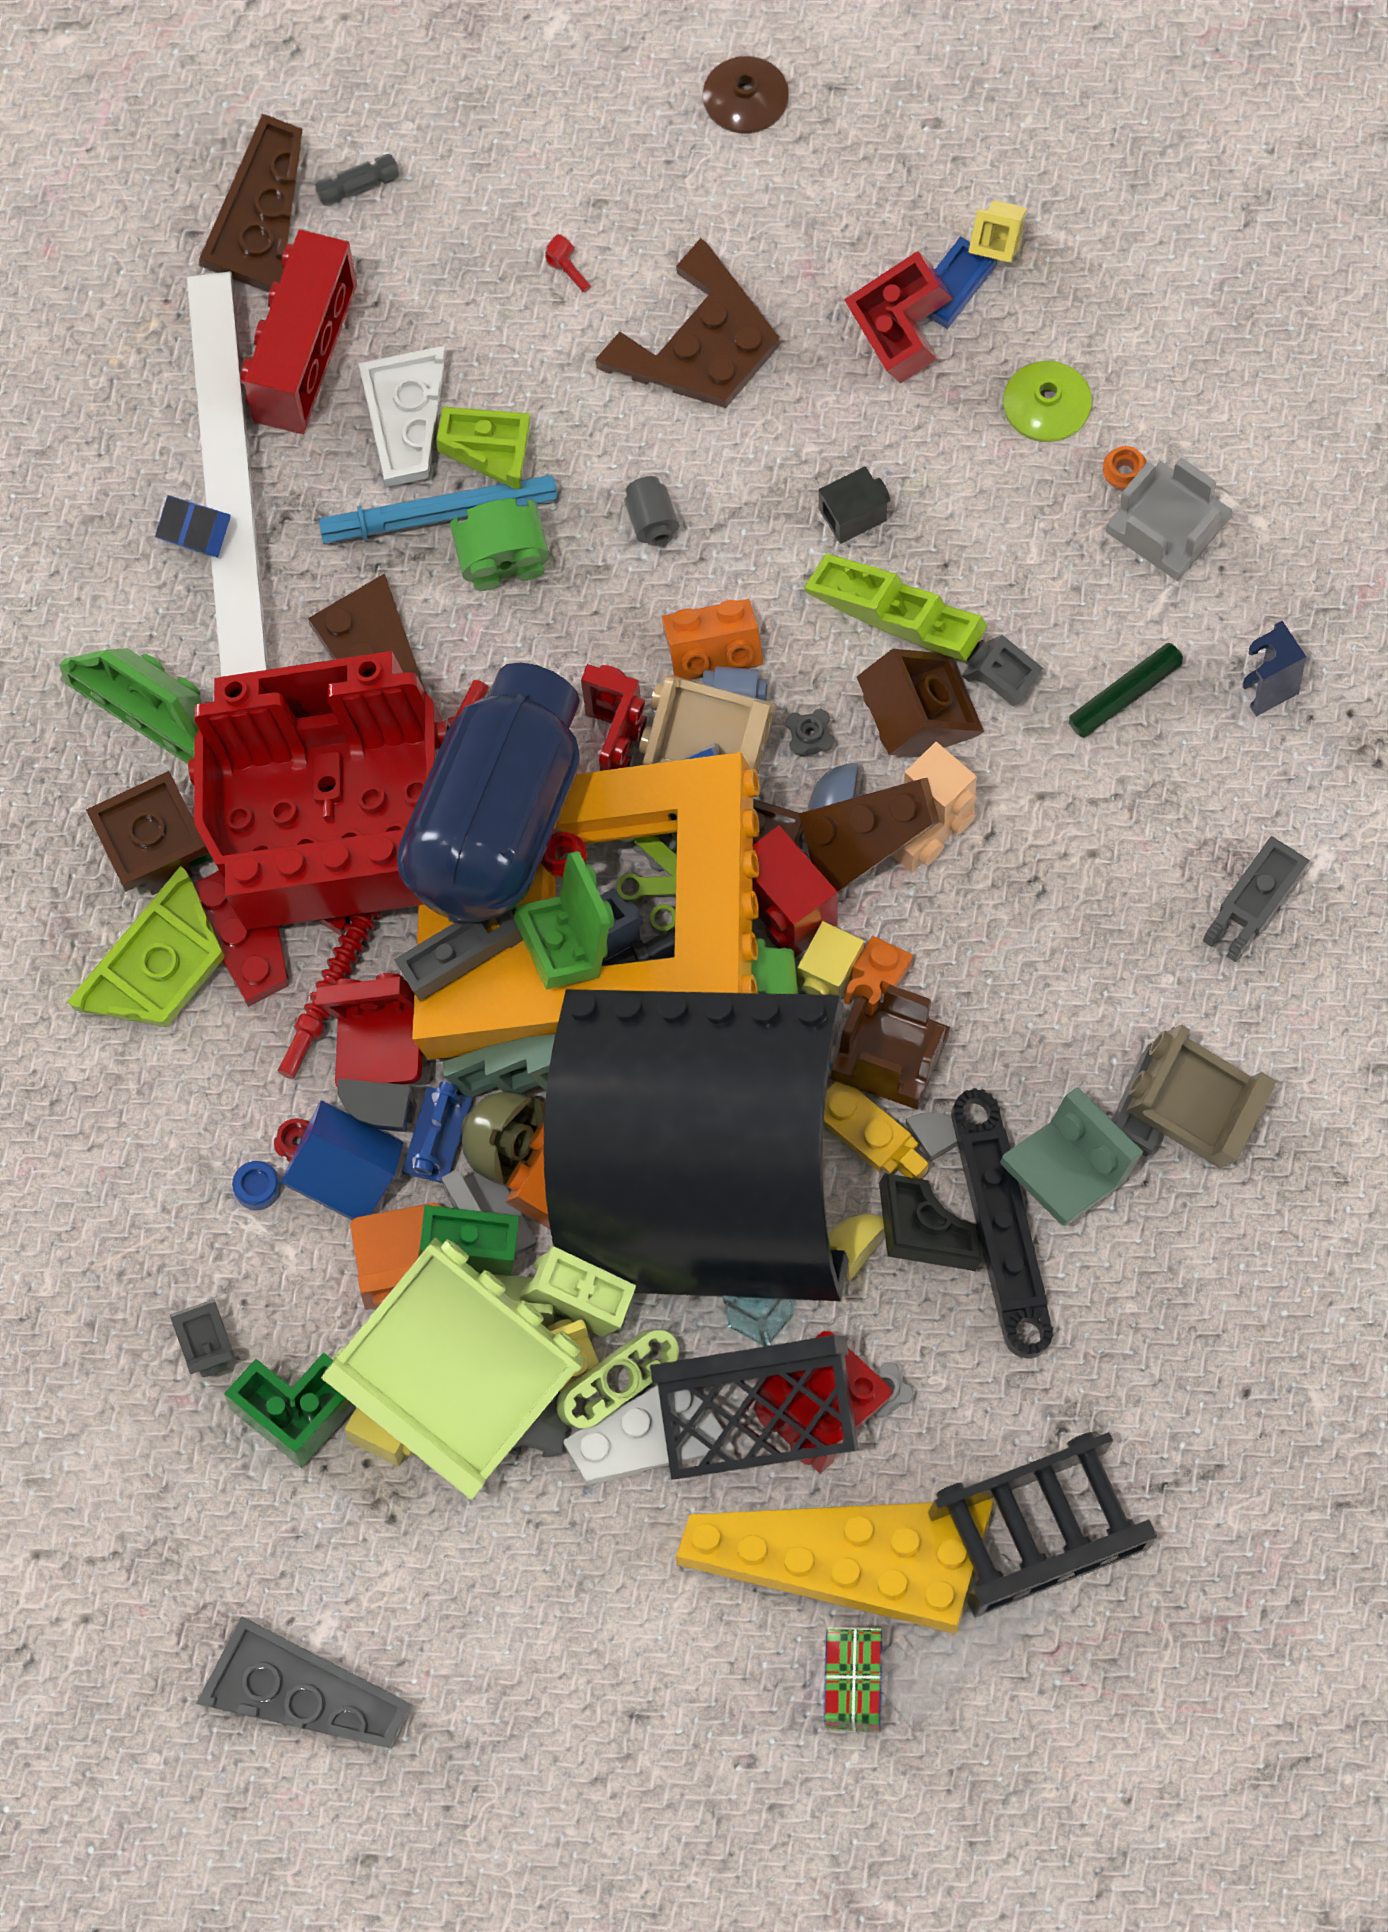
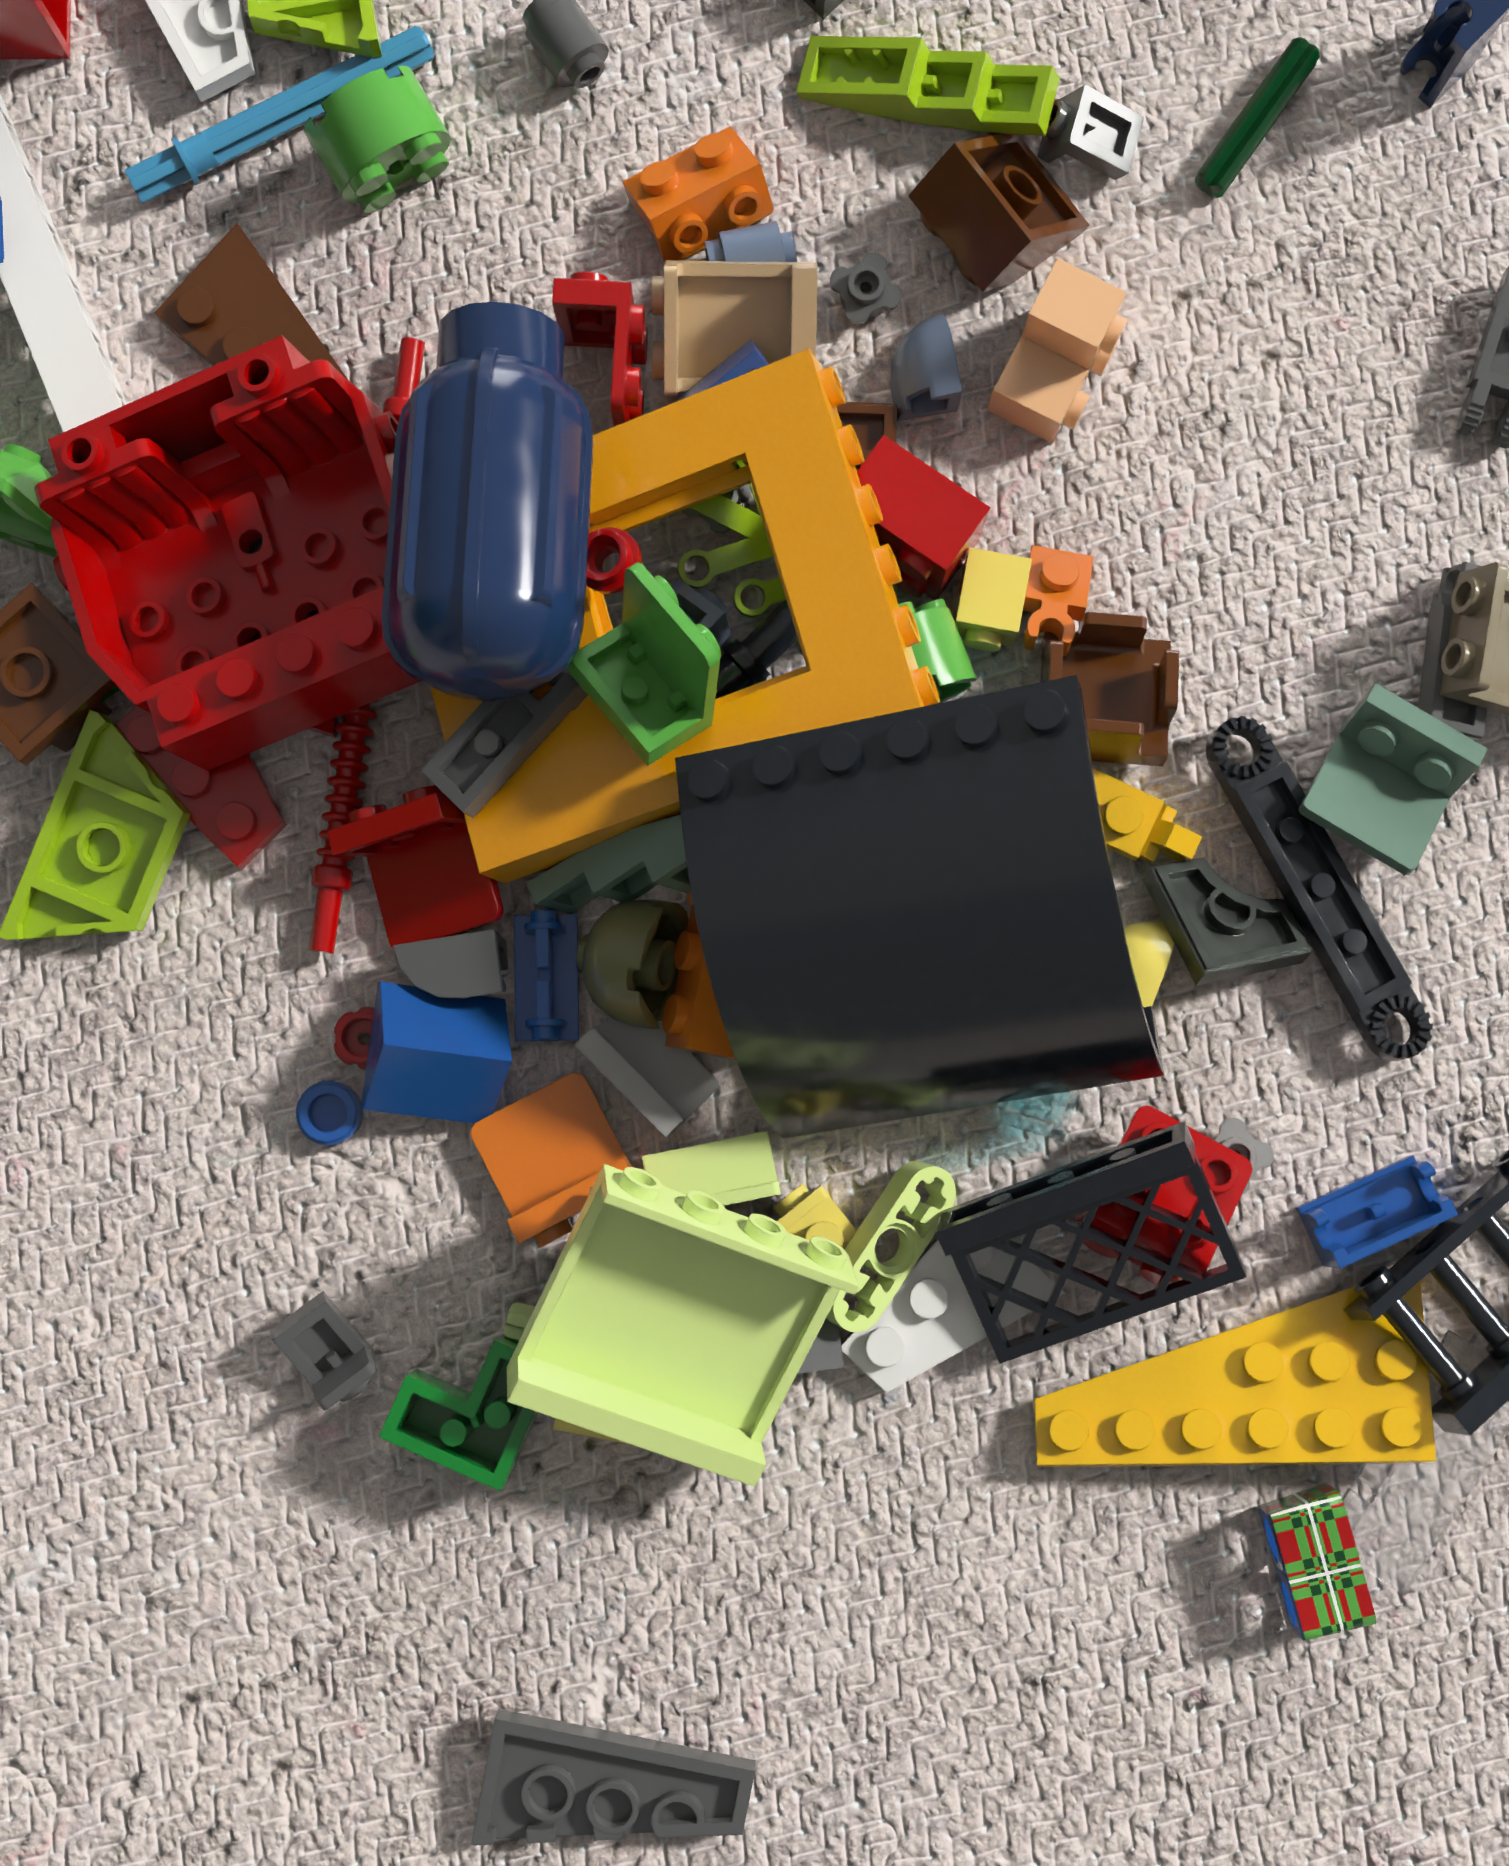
camera: 20 degrees left, 15 degrees up
green panel [418,1205,519,1276] -> none
yellowish green hinge [519,1246,636,1337] -> none
reddish brown wing [798,777,940,894] -> none
light grey tile [906,1112,968,1162] -> none
none -> blue hinge [1296,1155,1458,1269]

